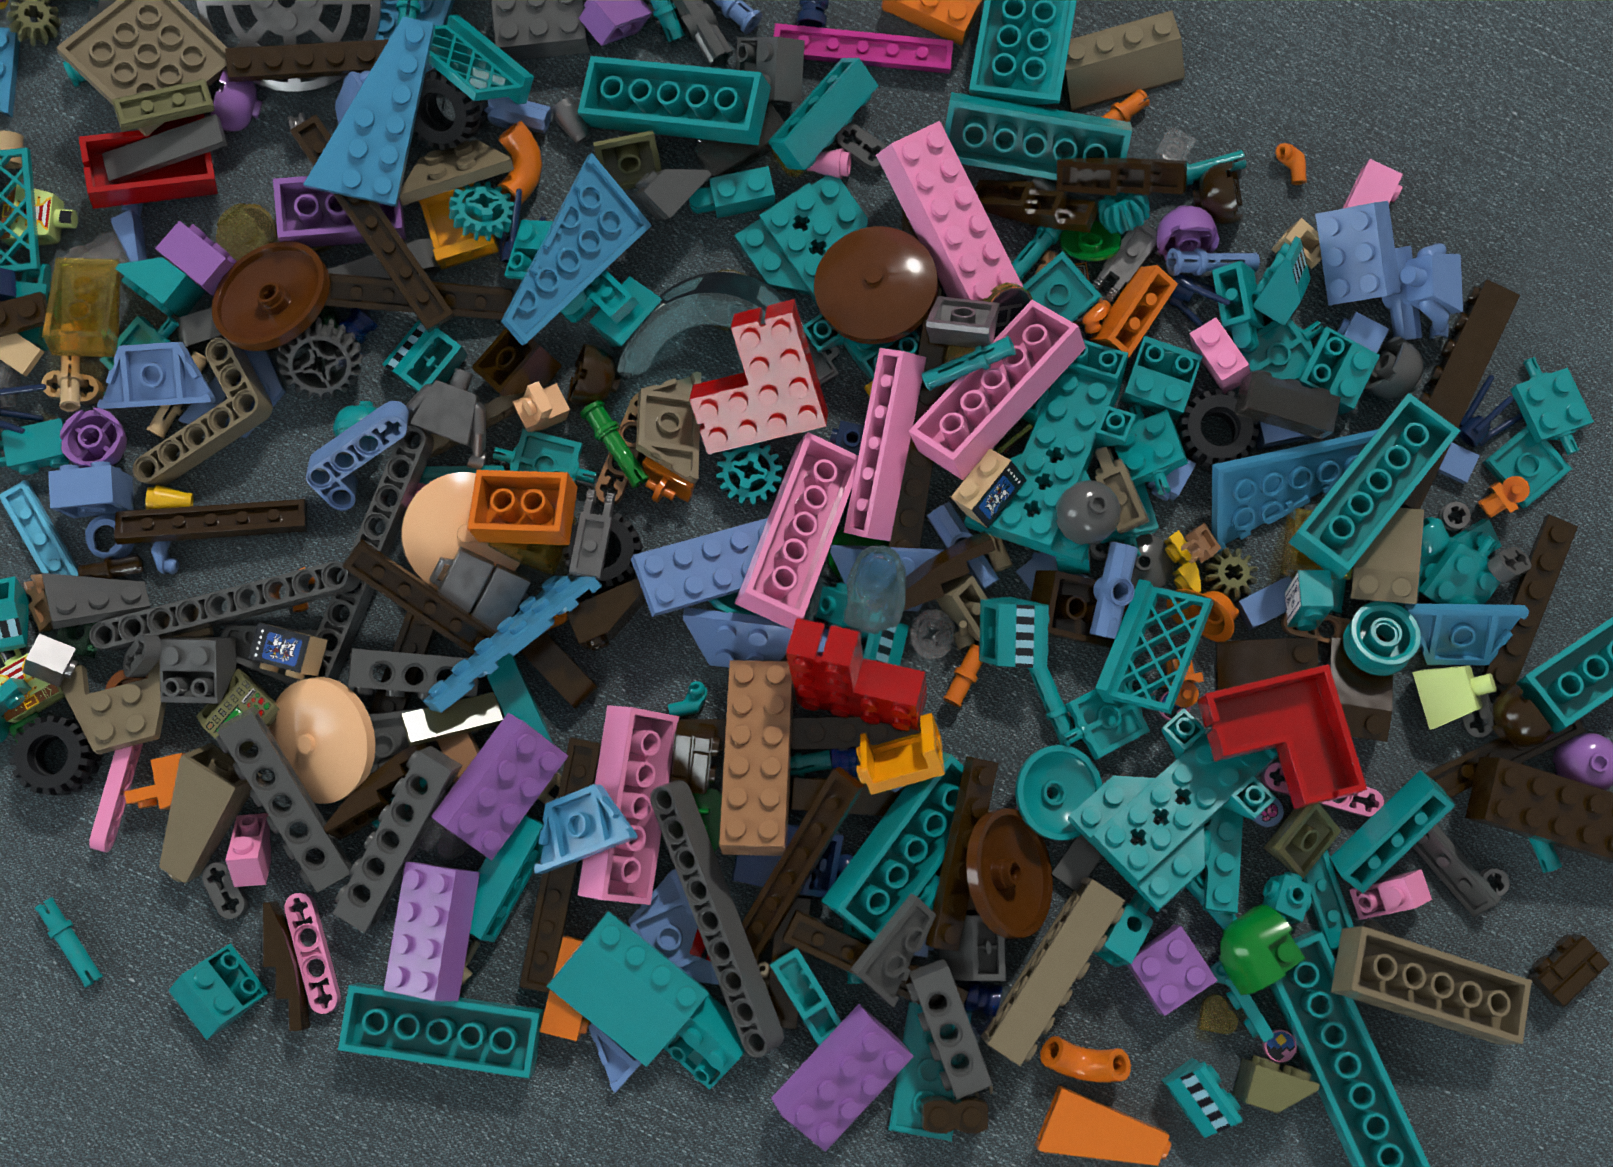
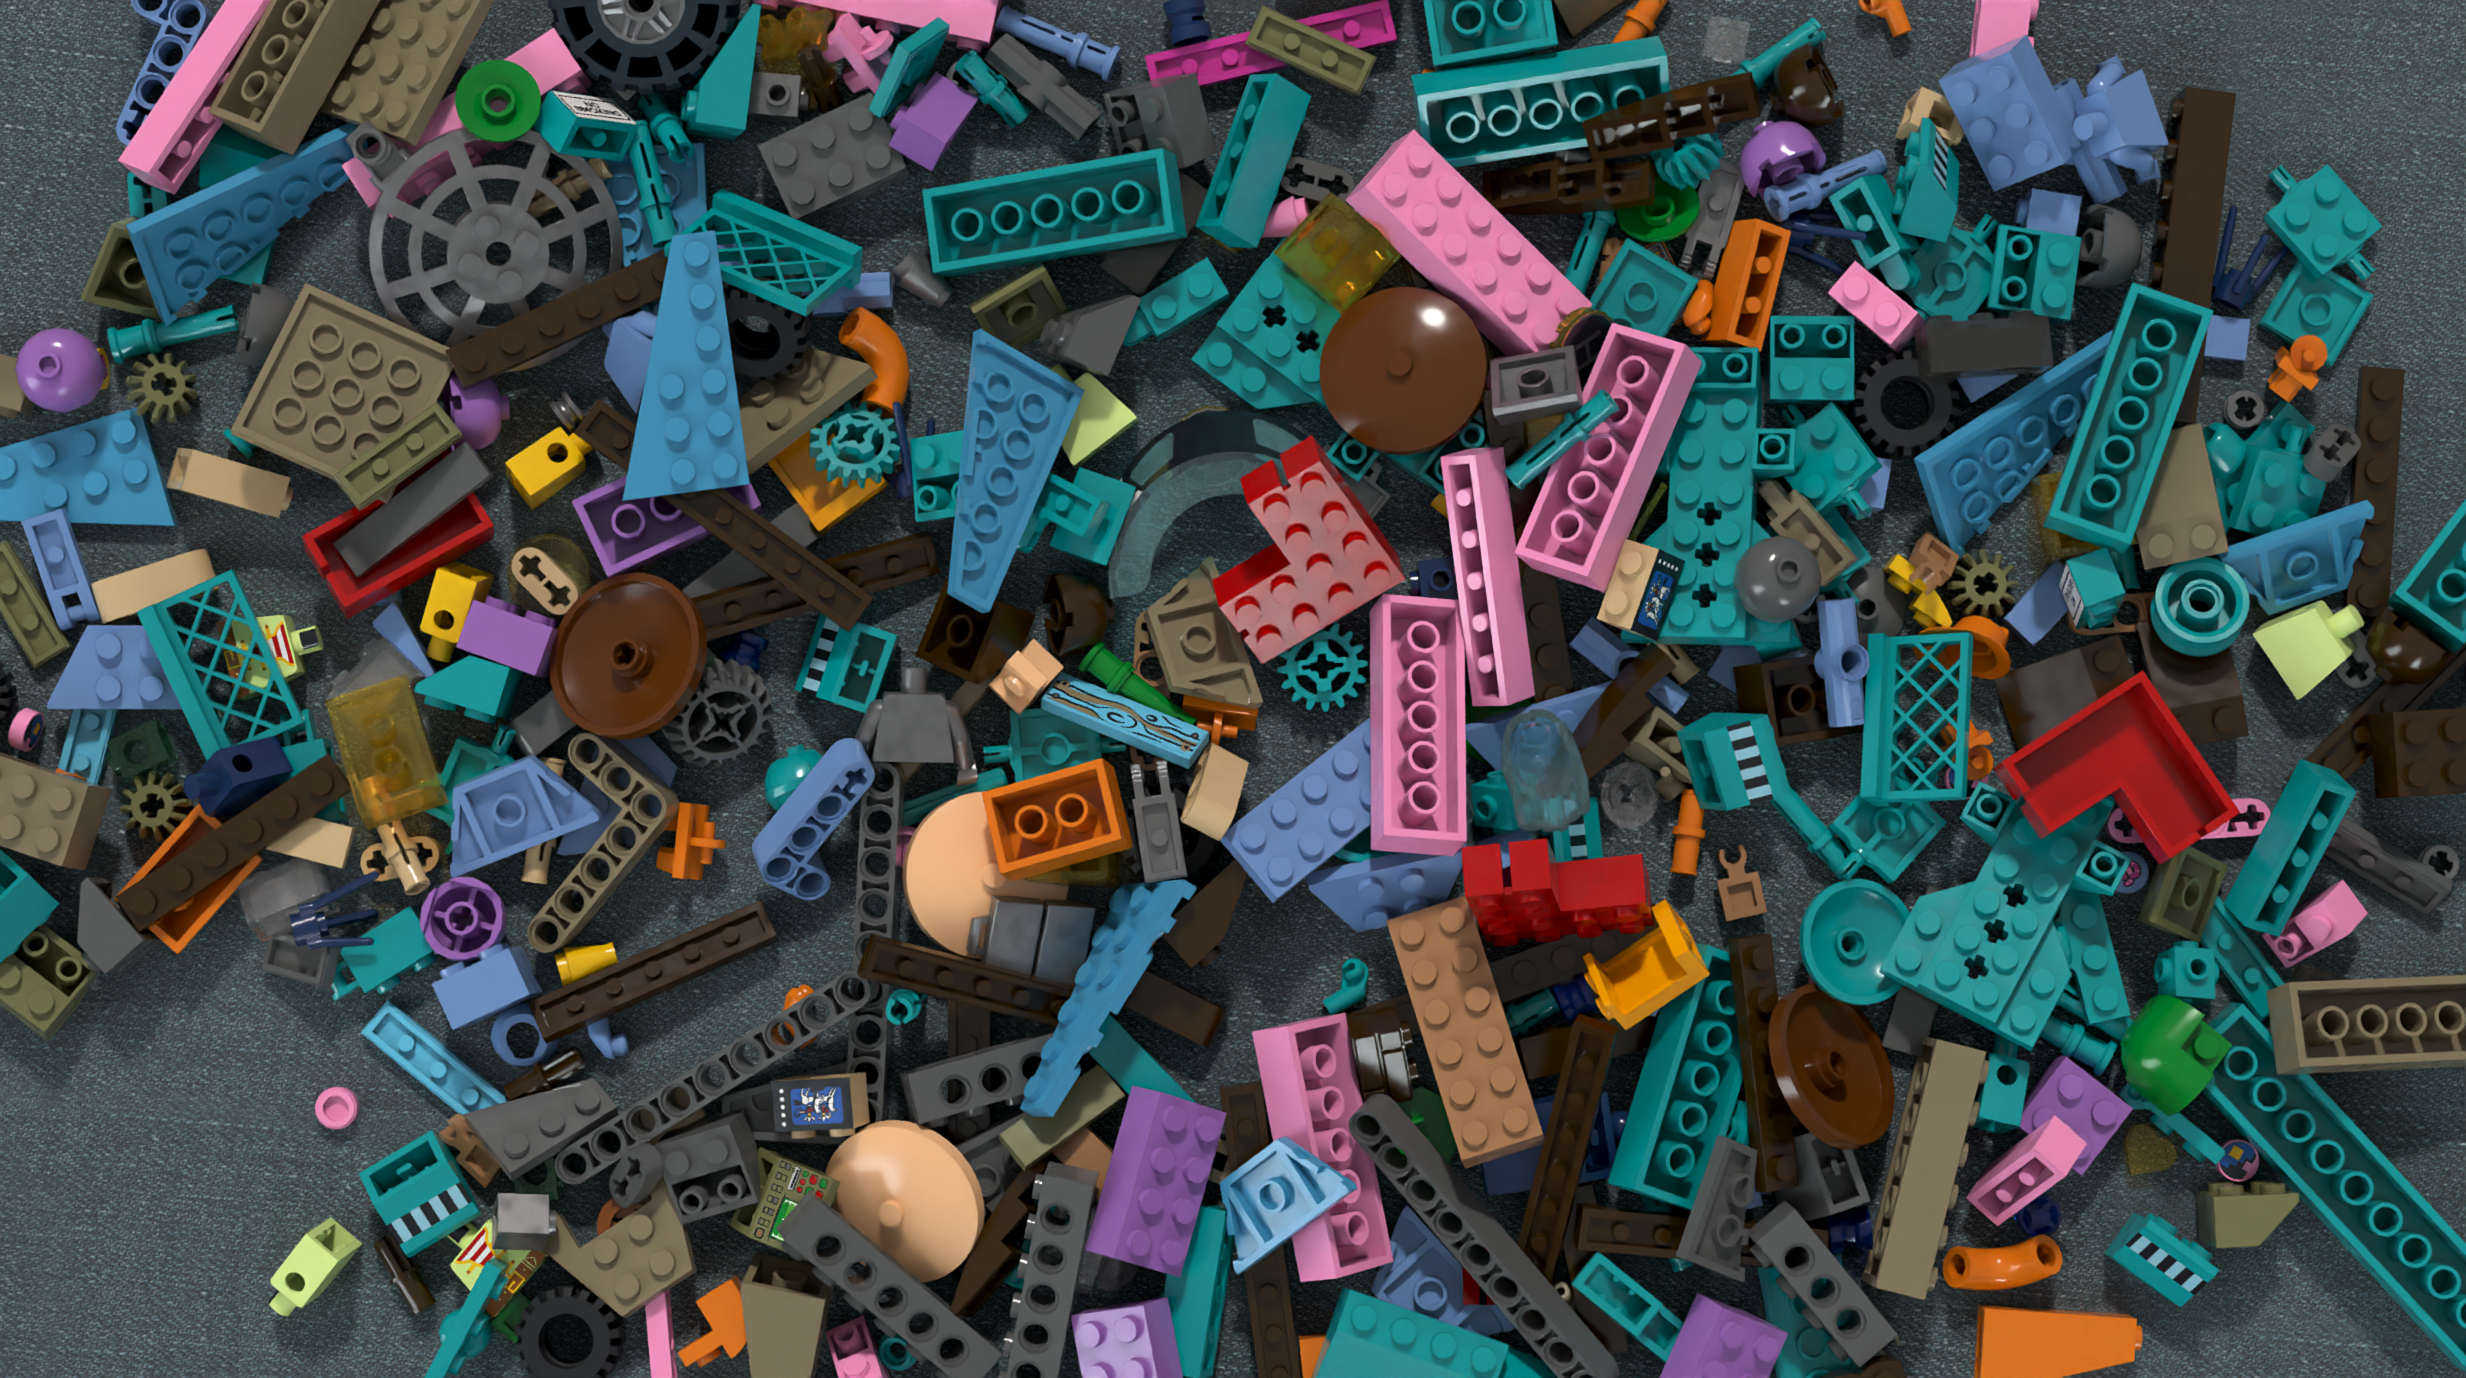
camera: 20 degrees left, 5 degrees up
none -> tan slope [166,447,293,518]
none -> yellow torso [420,561,495,662]
none -> yellow torso [505,427,594,510]
none -> tan beam [511,547,581,615]
none -> orange hips [656,802,726,880]
none -> teal plate [878,1334,917,1371]
none -> teal pin [886,988,927,1025]
none -> medium azure tile [1041,672,1209,769]
none -> yellowish green torso [1050,364,1138,470]
none -> tan beam [1181,742,1249,841]
none -> olive tile [1245,6,1377,97]
none -> clear yellow slope [1273,192,1401,315]
none -> medium nougat plate [1715,845,1767,922]
none -> bright pink brick [1966,1115,2087,1226]
none -> clear blue wheel [2014,1194,2061,1236]
none -> teal pin [2039,1015,2117,1076]

